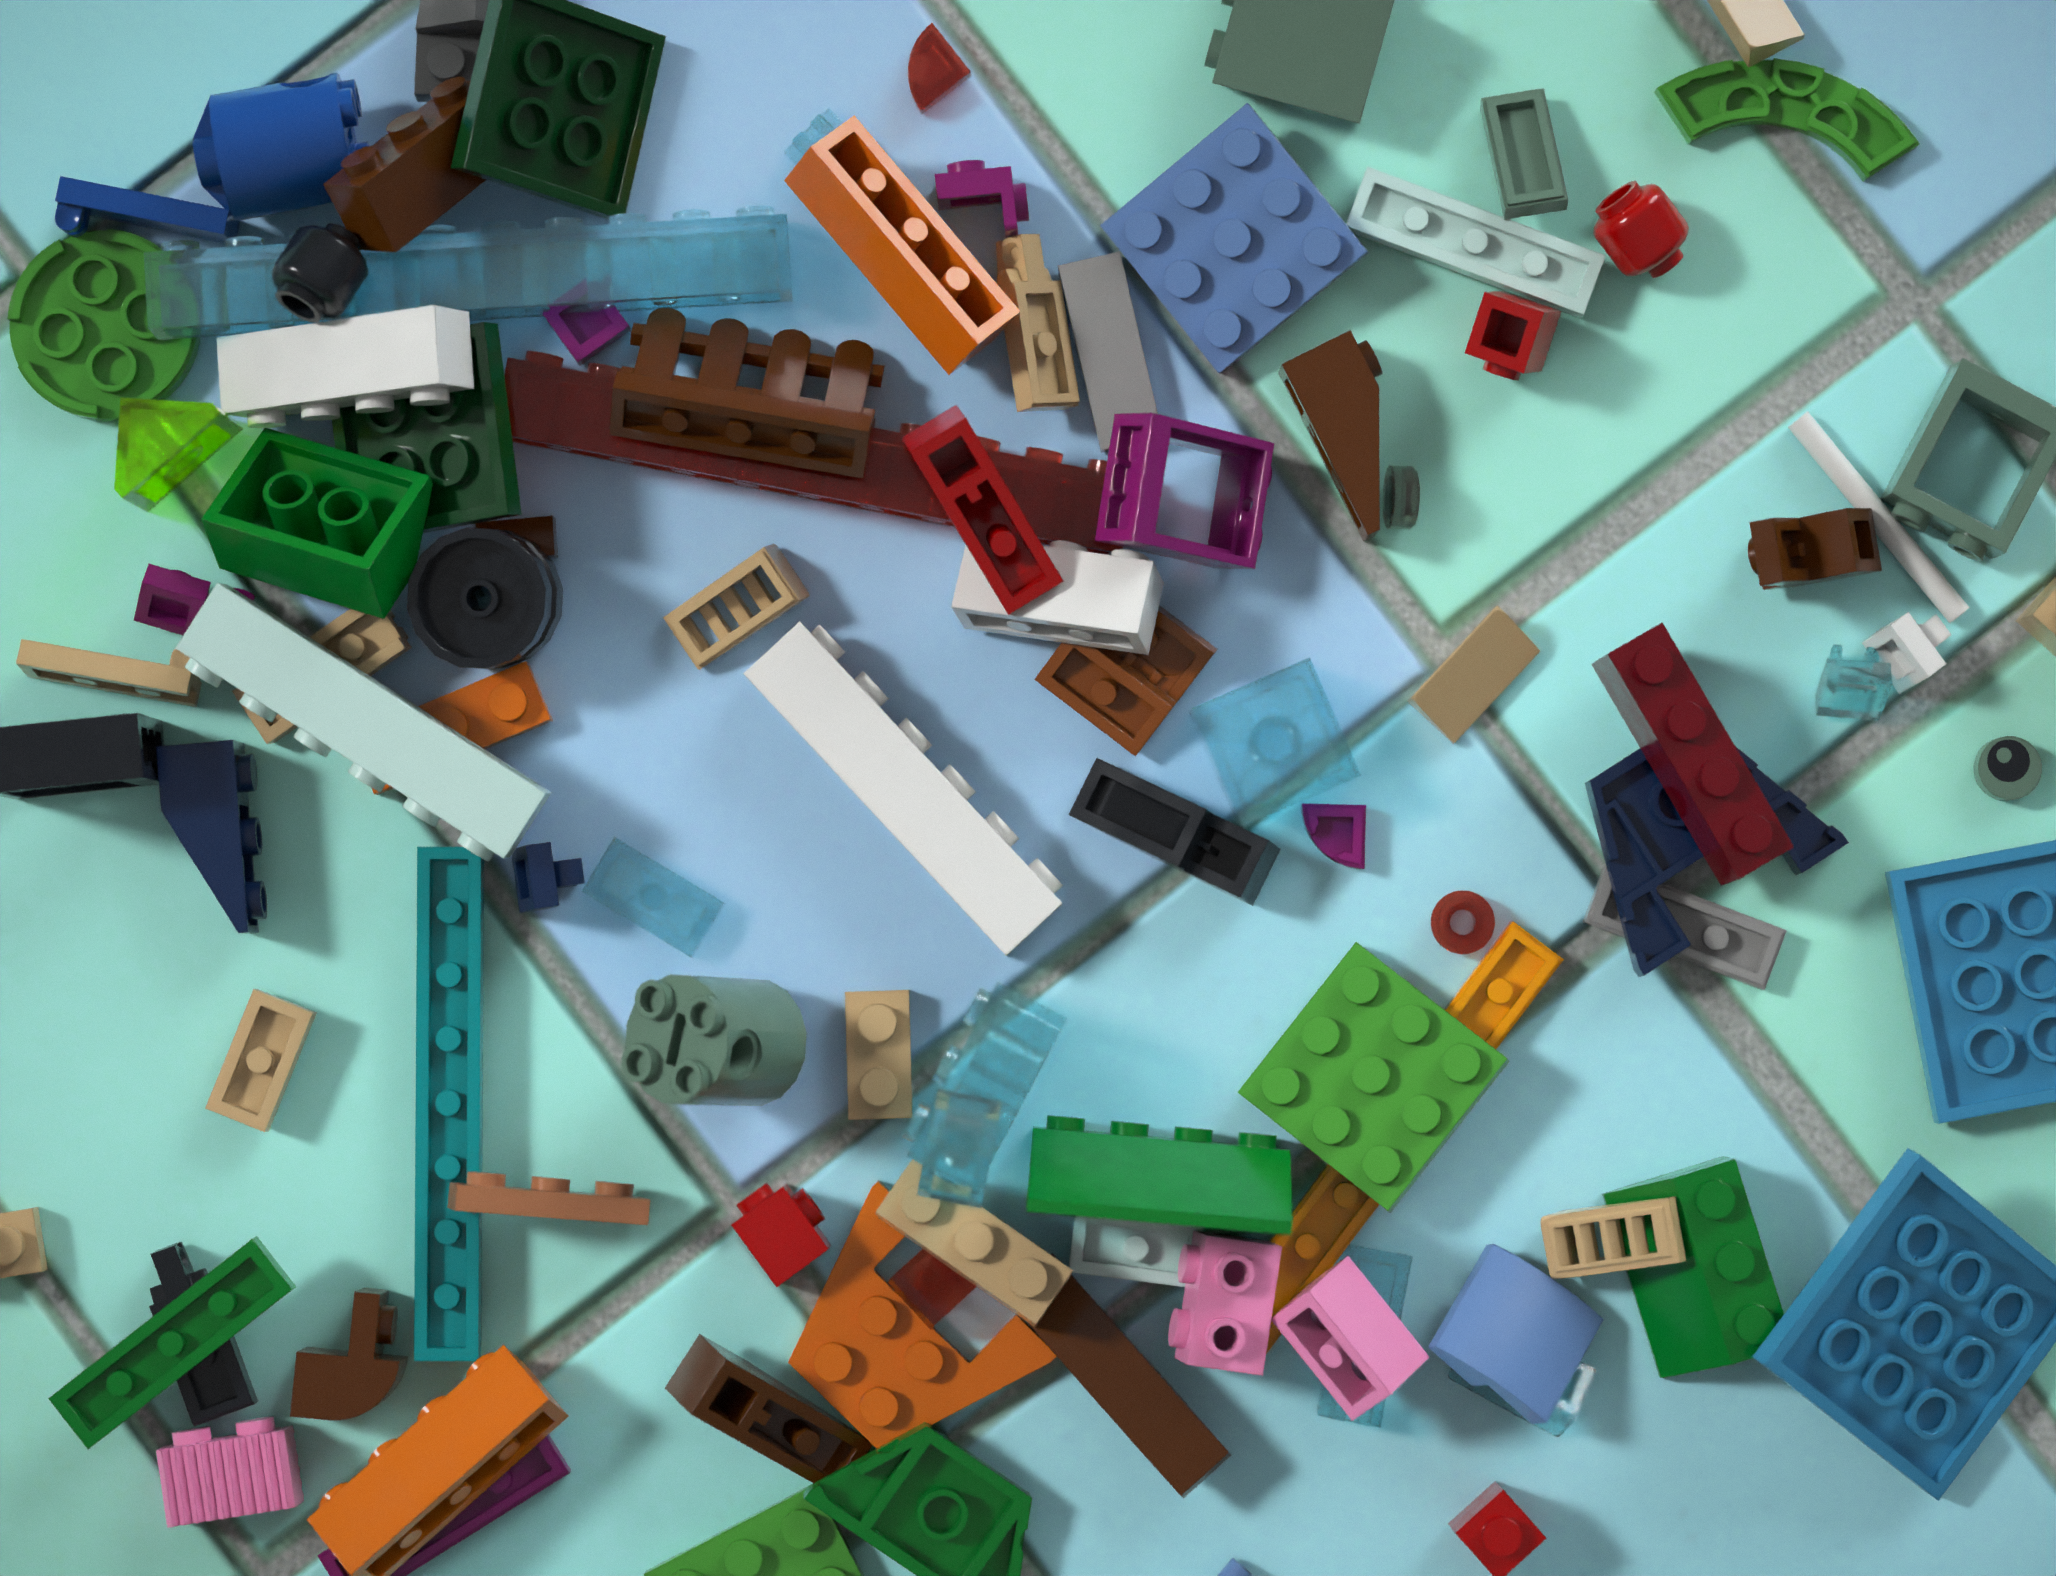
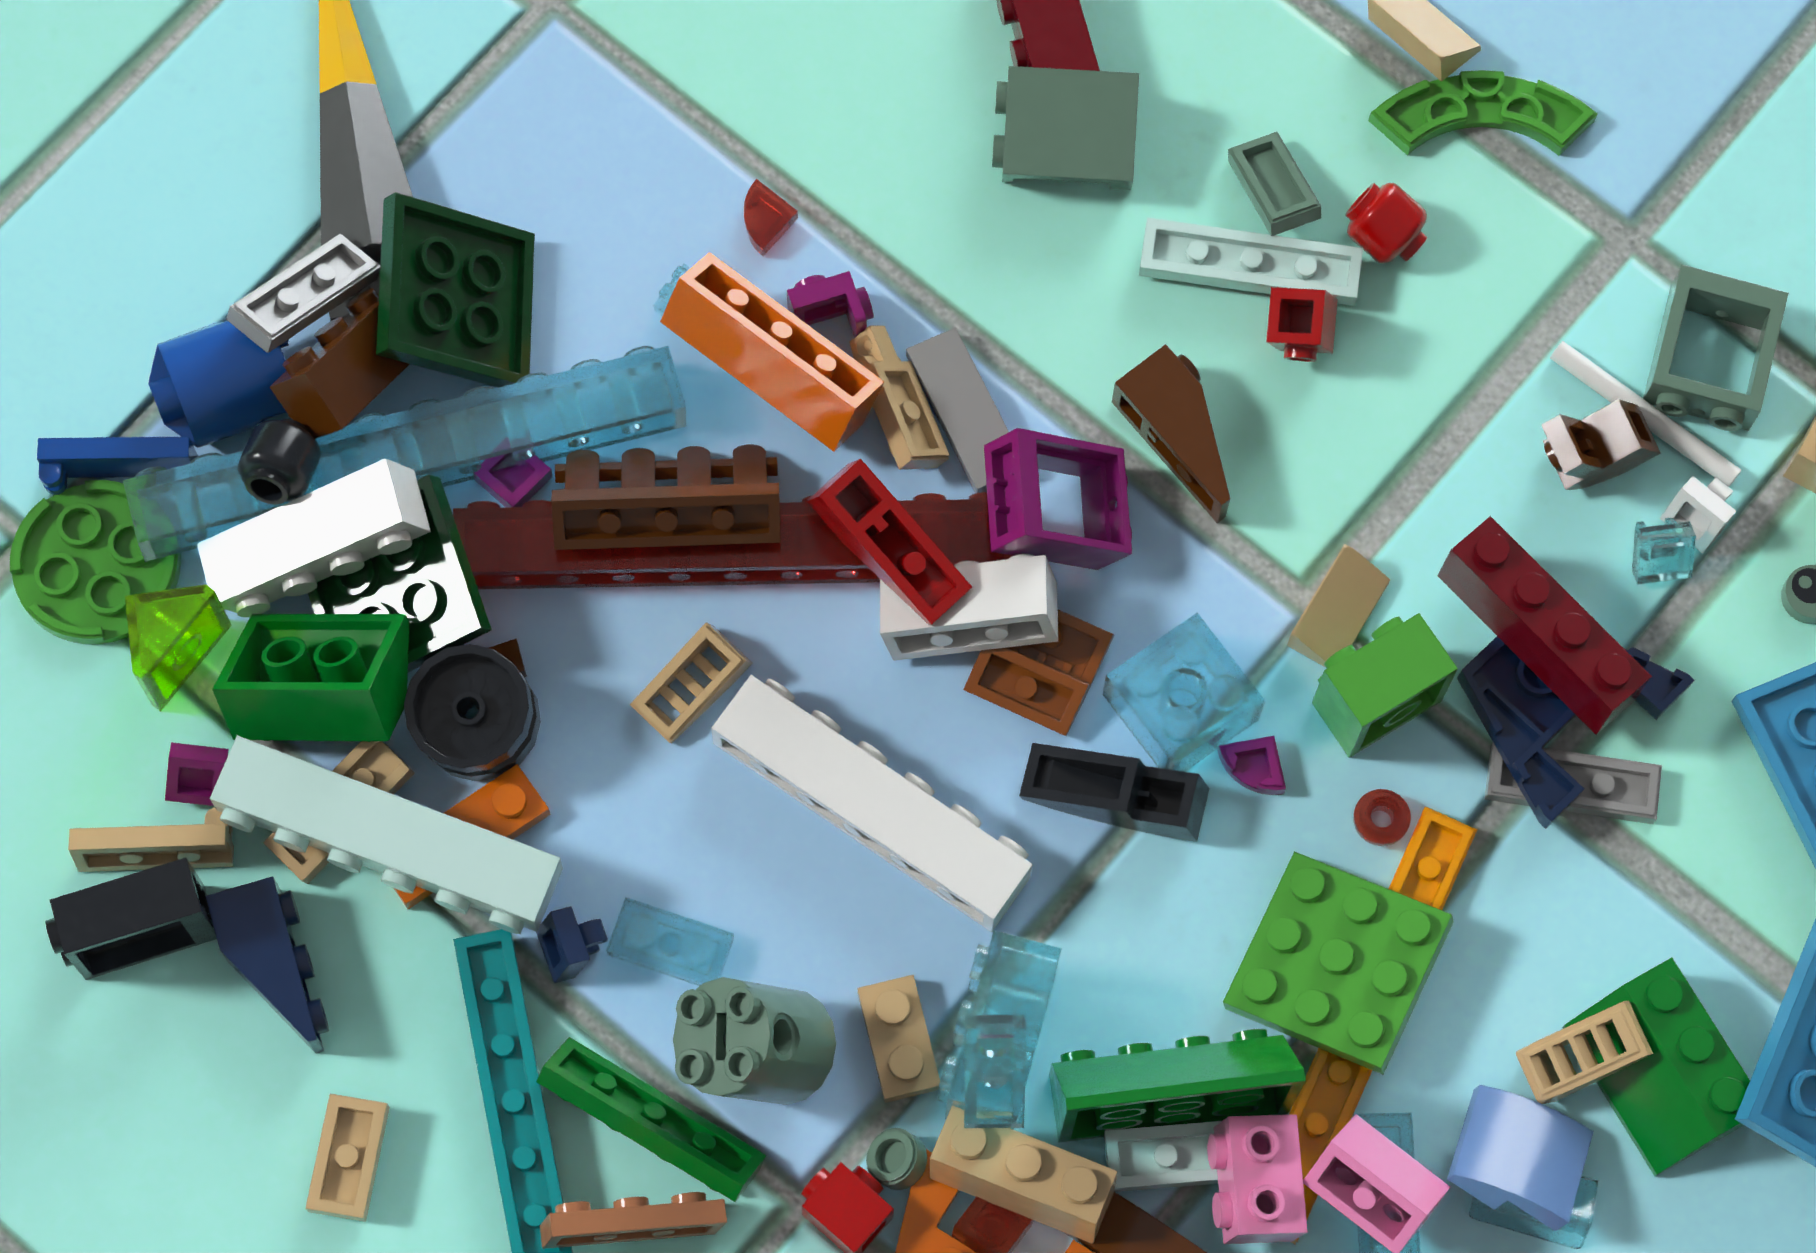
camera: 15 degrees left, 15 degrees down
medium blue plate [1100,103,1369,374] -> none
clear smoke tile [1383,465,1420,530] -> none
none -> light grey tile [226,234,380,353]
none -> green plate [536,1037,767,1202]
none -> sand green tile [866,1128,927,1190]
none -> bright green brick [1312,613,1458,758]

